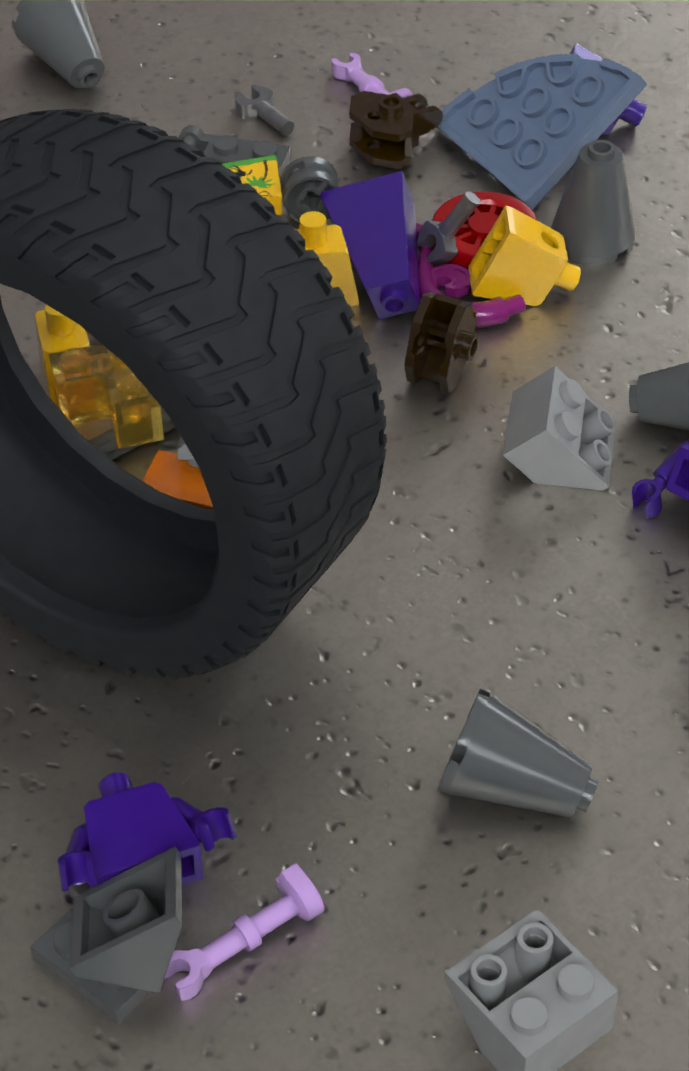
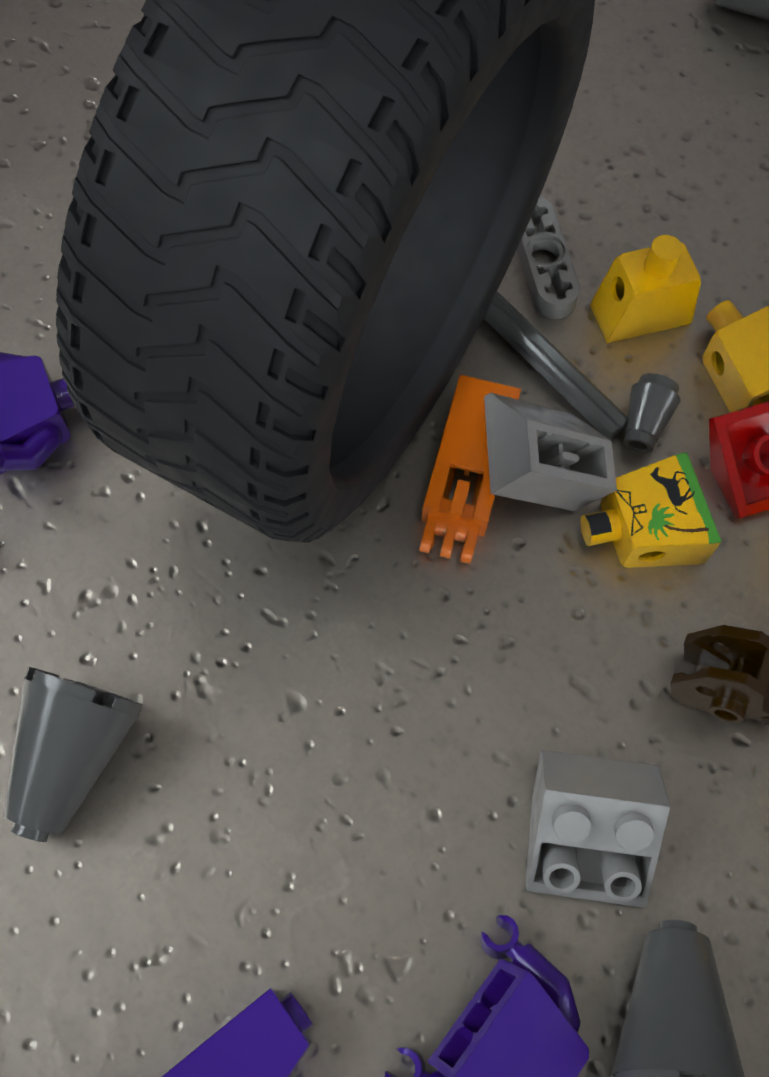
camera: 85 degrees right, 20 degrees up
clear yellow brick [49,345,164,449] -> none

